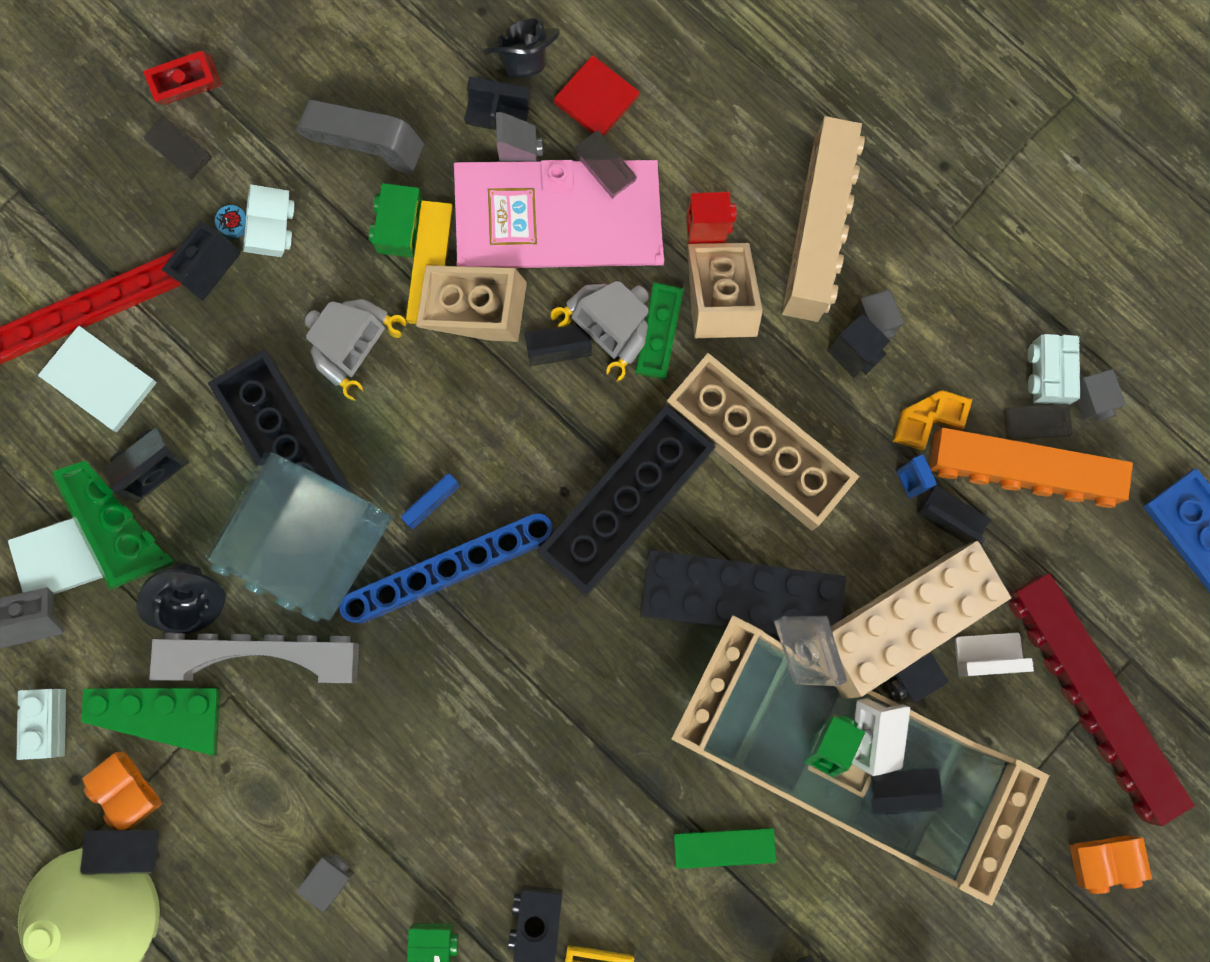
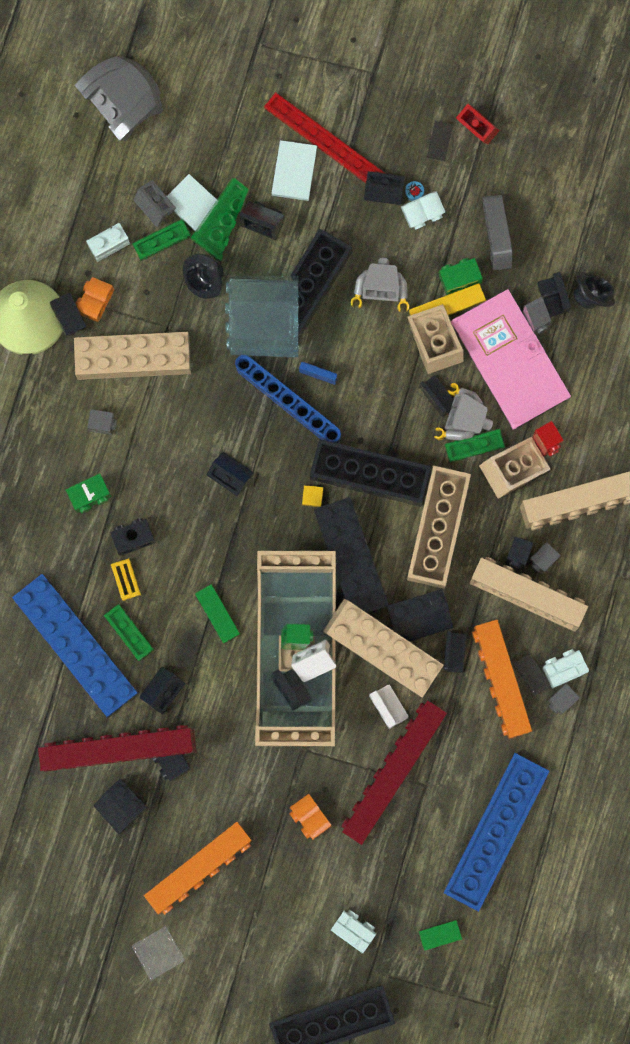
camera: 75 degrees right, 0 degrees up
green wing [81,688,220,756] -> none
light grey arch [149,633,359,683] -> none
red tile [554,55,640,140] -> none
clear smoke tile [573,130,637,199] -> none
clear tile [775,616,847,686] -> none
black brick [882,652,949,703] -> none
light orange tile [892,390,972,451] -> none
blue tile [896,454,937,498] -> none
none -> tan brick [74,332,191,380]
none -> green tile [132,219,191,261]
none -> black panel [207,452,254,496]
none -> yellow tile [302,485,323,507]
none -> black slope [387,589,453,642]
none -> tan brick [470,557,588,632]

